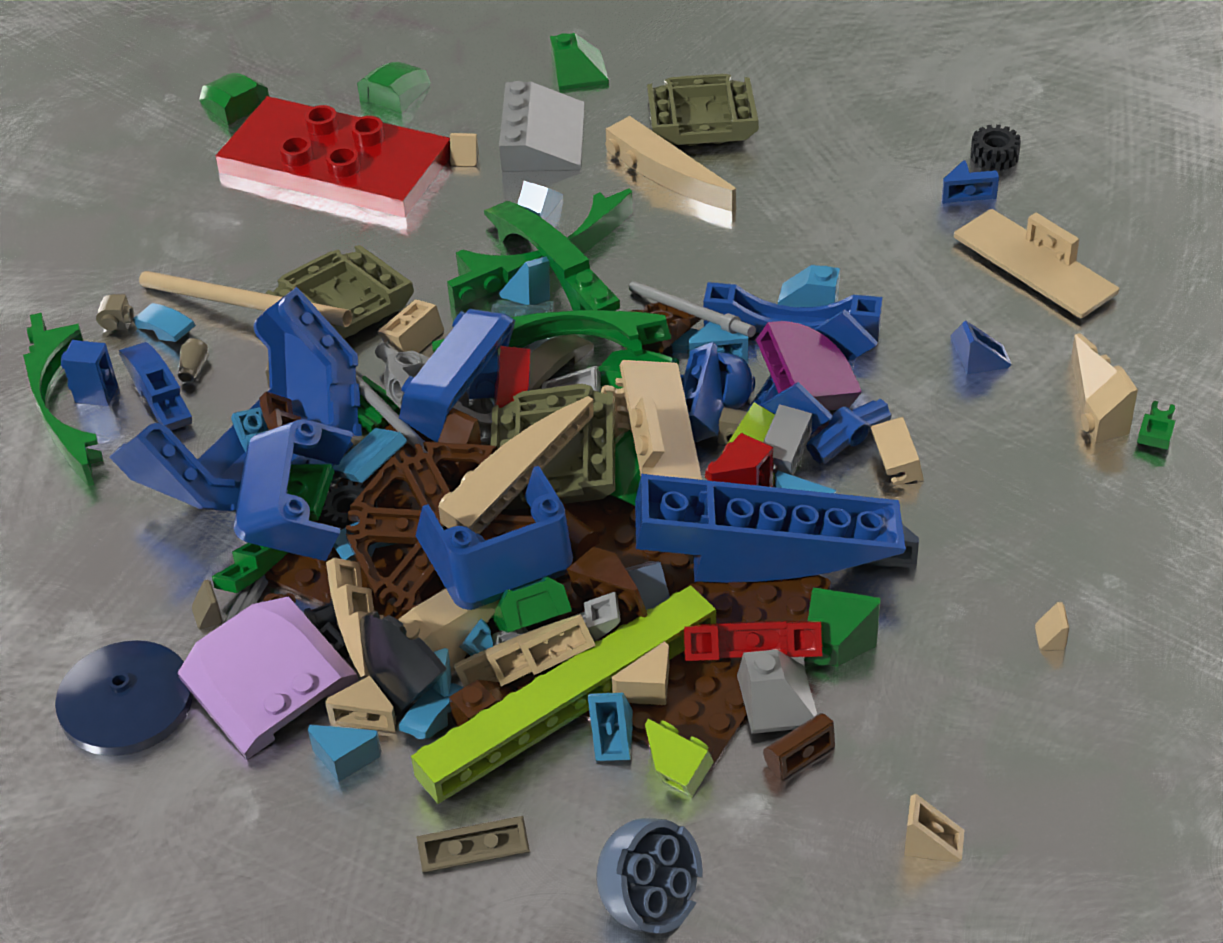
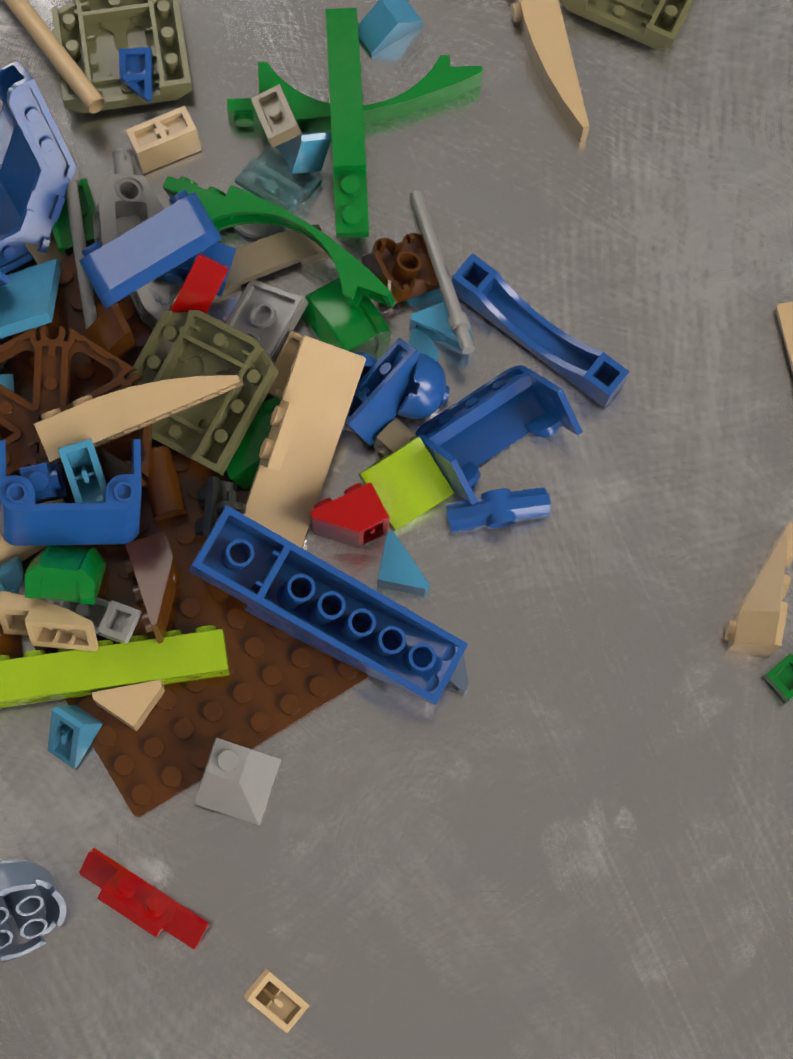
camera: 20 degrees right, 30 degrees up
sand blue slope [625,561,670,610] -> none
lime slope [645,719,714,798] -> none
red slope [684,621,822,661] -> none
magenta brick [756,321,862,411] -> none
light grey hinge [763,404,812,476] -> none
reddish brown brick [763,713,835,780] -> none
dark azure slope [778,265,840,307] -> none
green slope [804,587,881,667] -> none
tan hinge [870,417,924,485] -> none
blue slope [950,320,1012,375] -> none
tan slope [1035,602,1069,651] -> none
none -> dark azure slope [58,438,107,503]
none -> red bracket [79,848,209,949]
none -> blue slope [119,47,153,103]
none -> pearl dark grey hips [194,476,246,538]
none -> dark tan plate [251,84,302,148]

